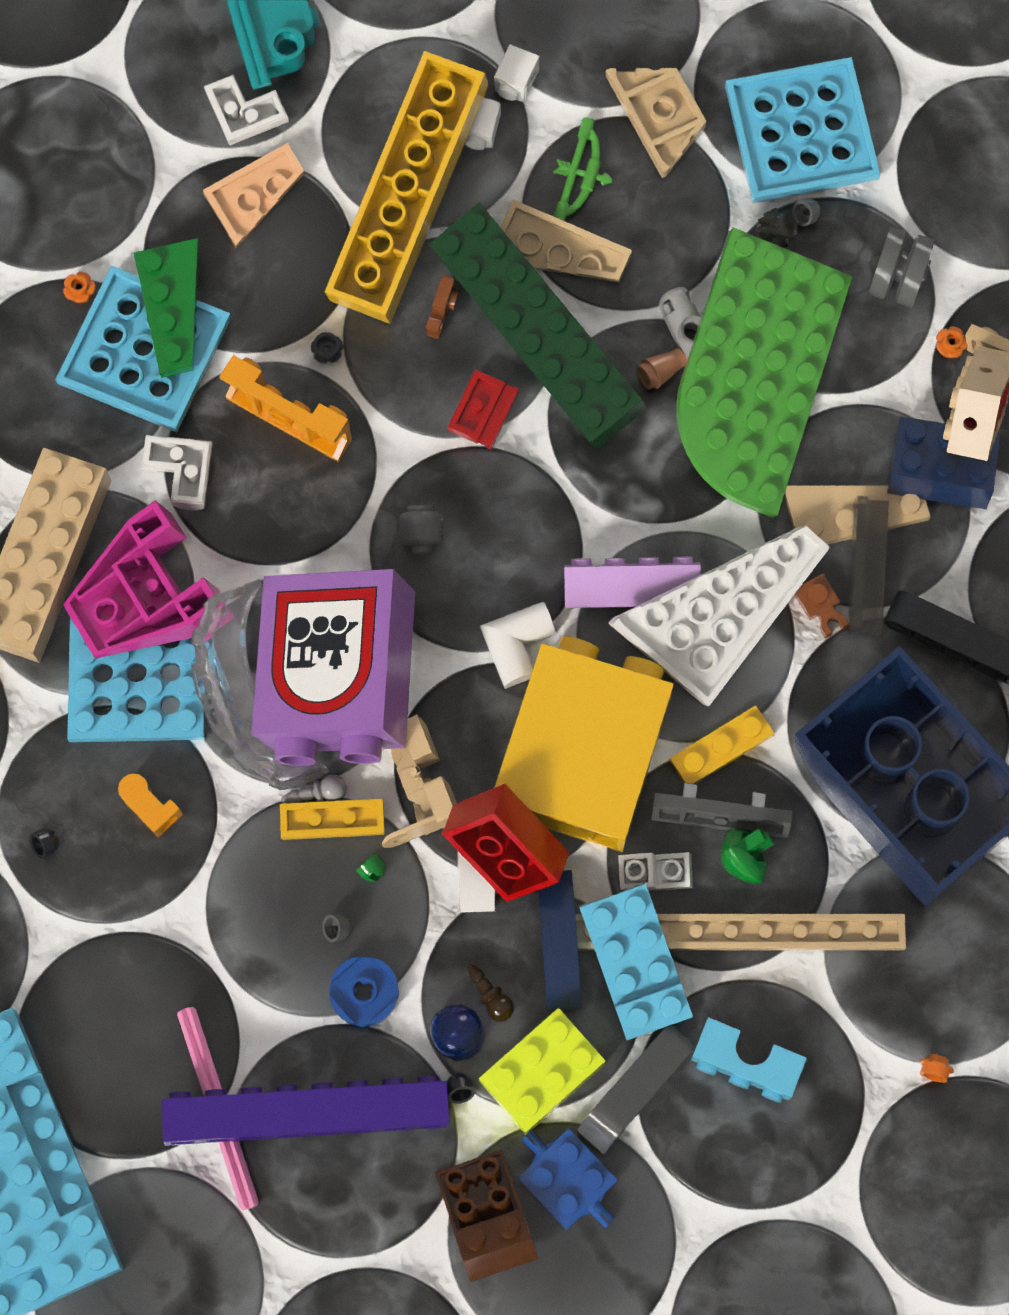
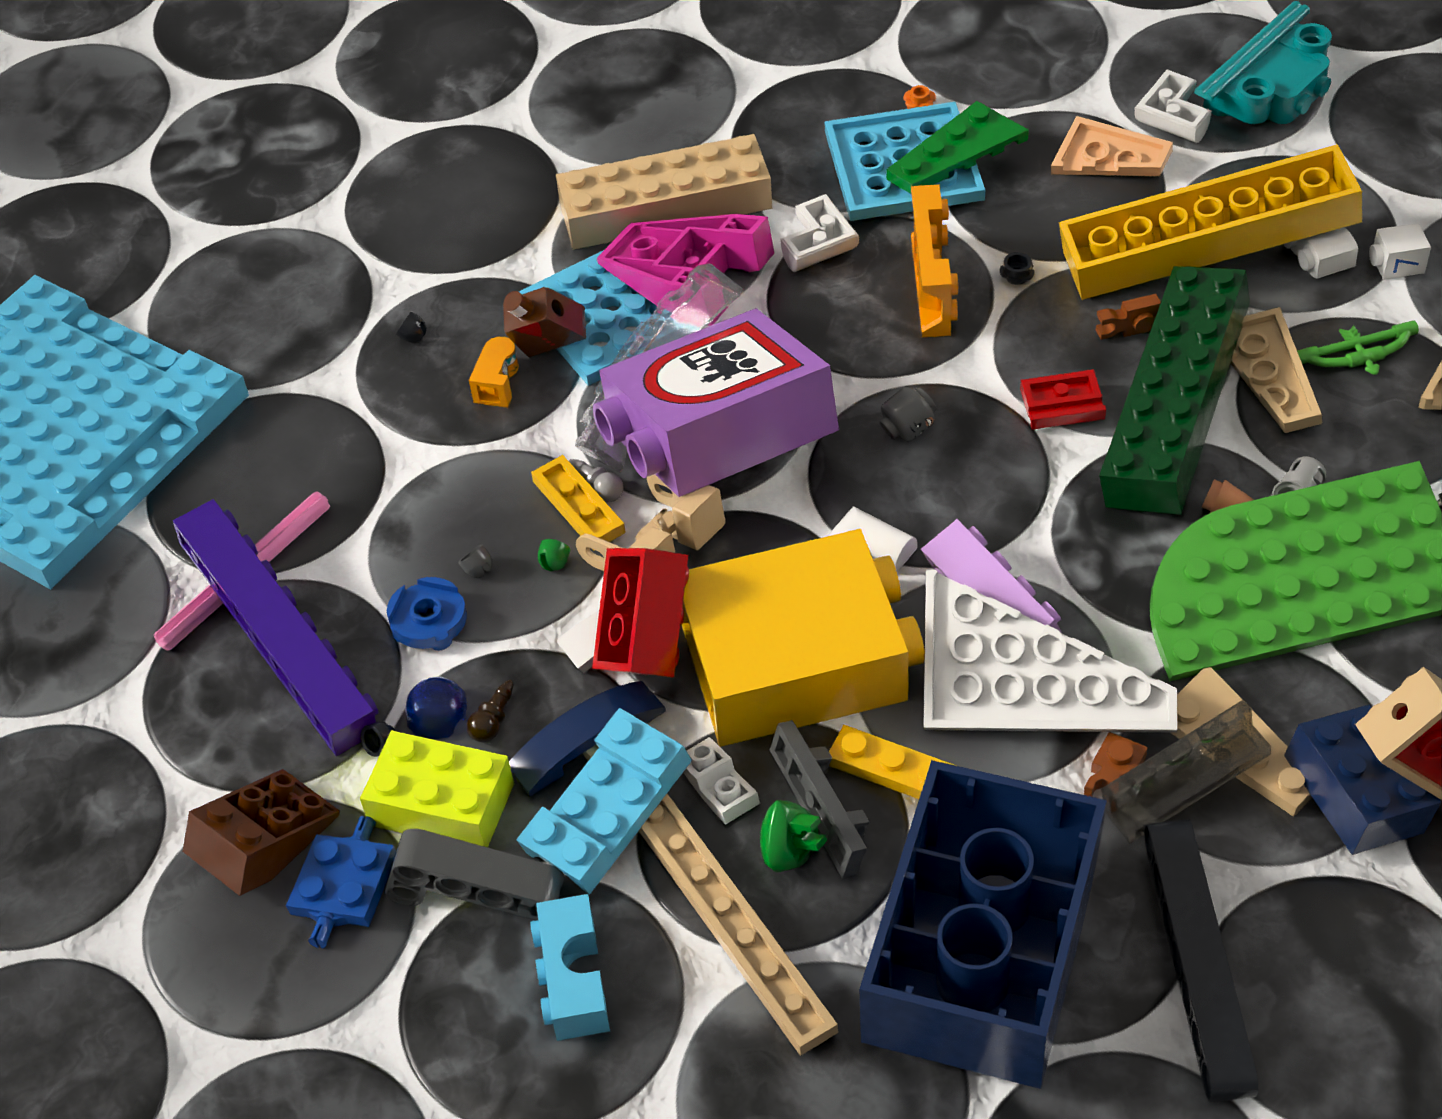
camera: 60 degrees right, 25 degrees down
none -> reddish brown torso [503,287,586,357]

